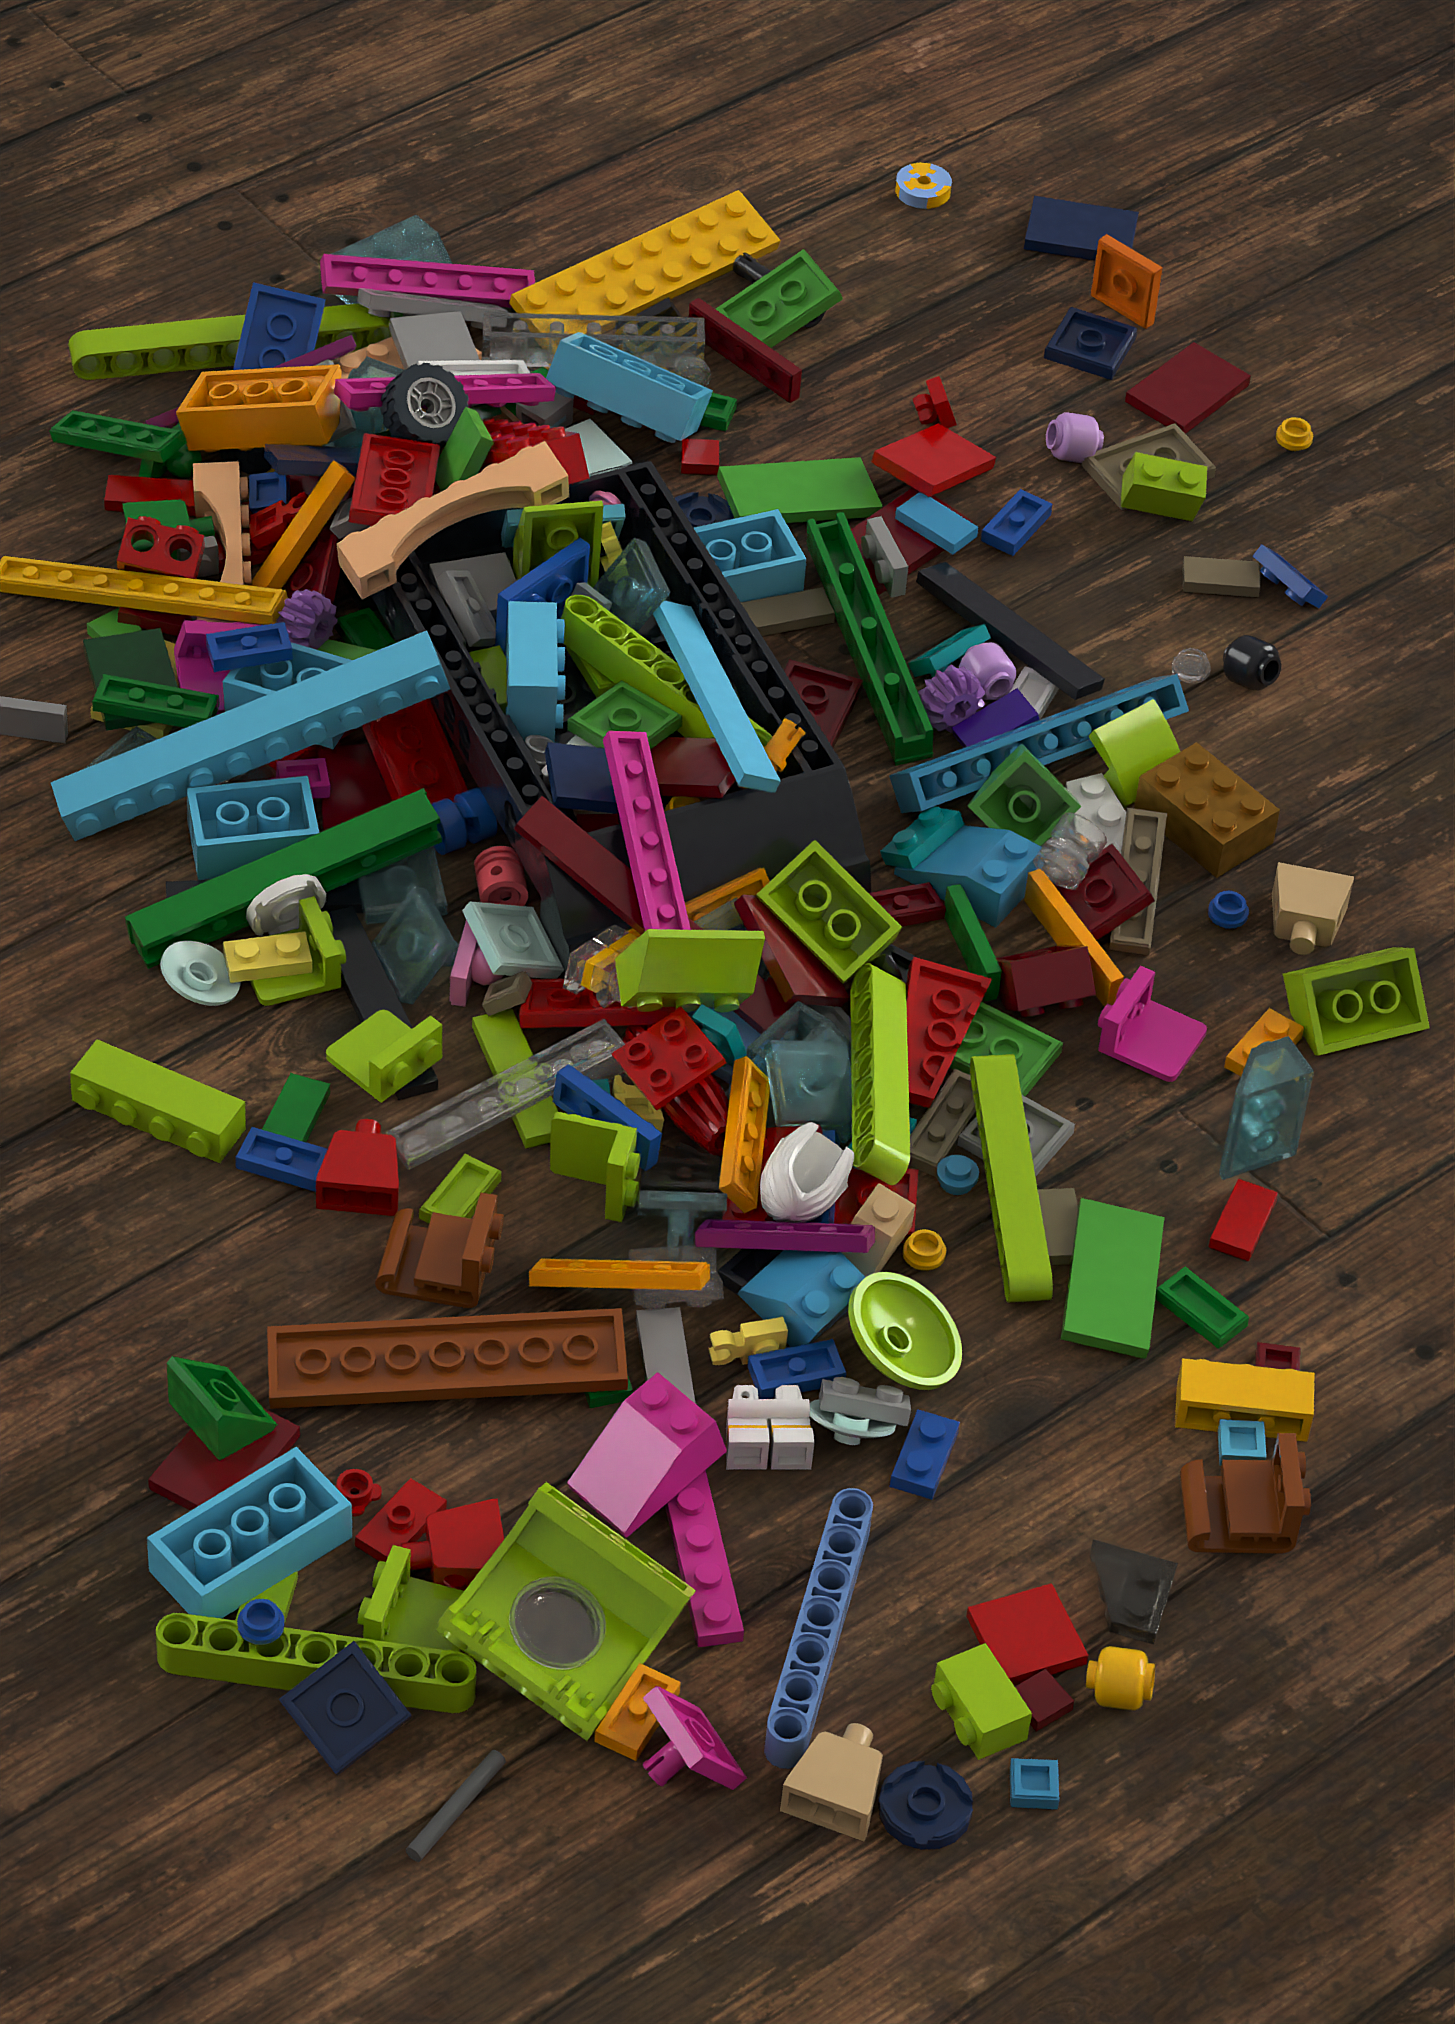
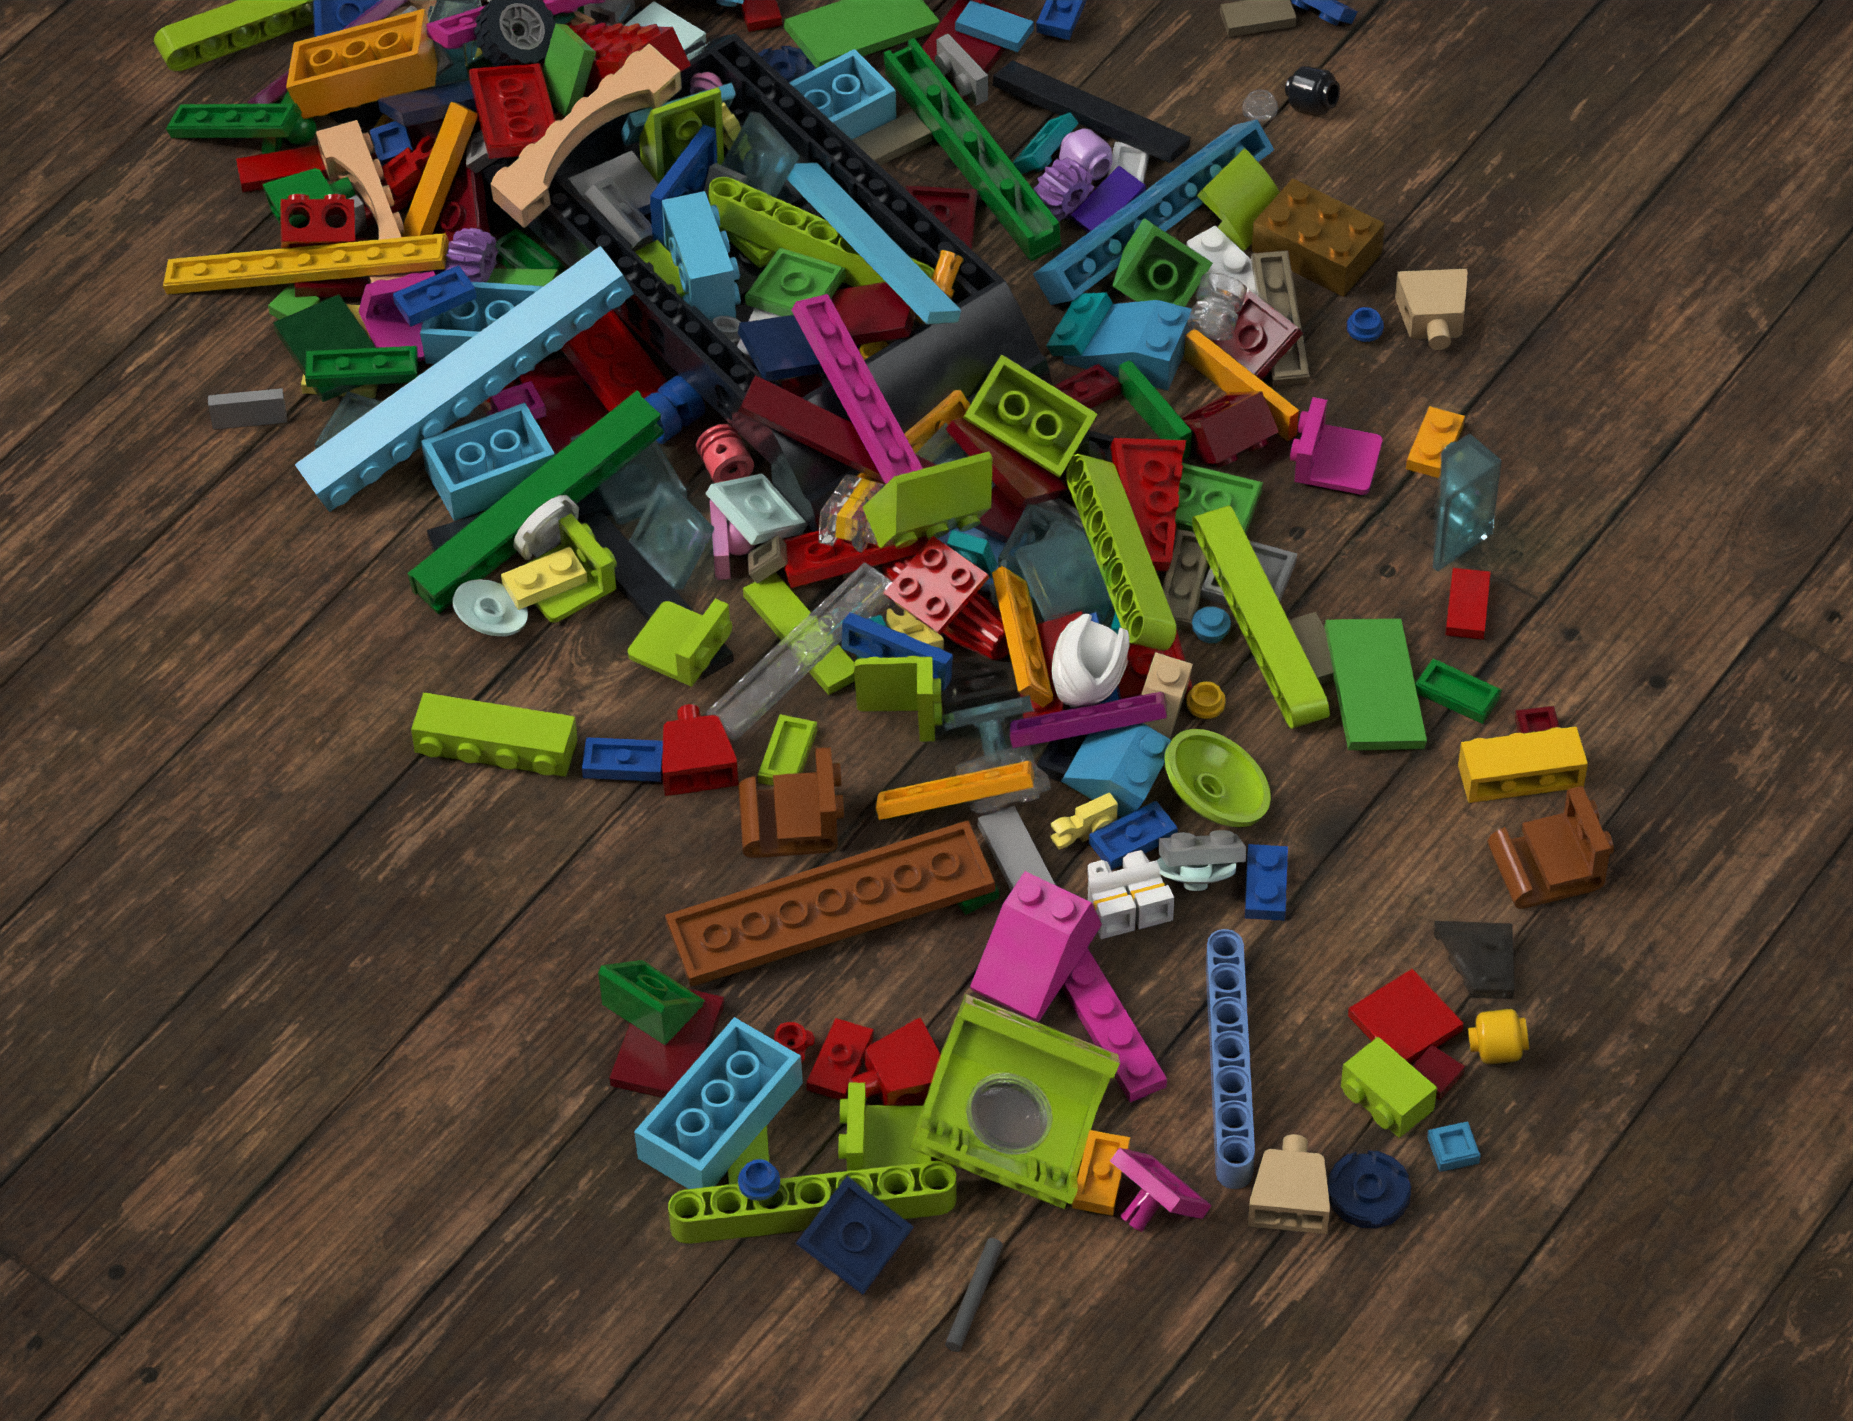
camera: 10 degrees left, 5 degrees up
green tile [262,1073,330,1142] -> none
medium azure plate [1218,1419,1266,1466] -> none
lime slope [1283,947,1430,1056] -> none

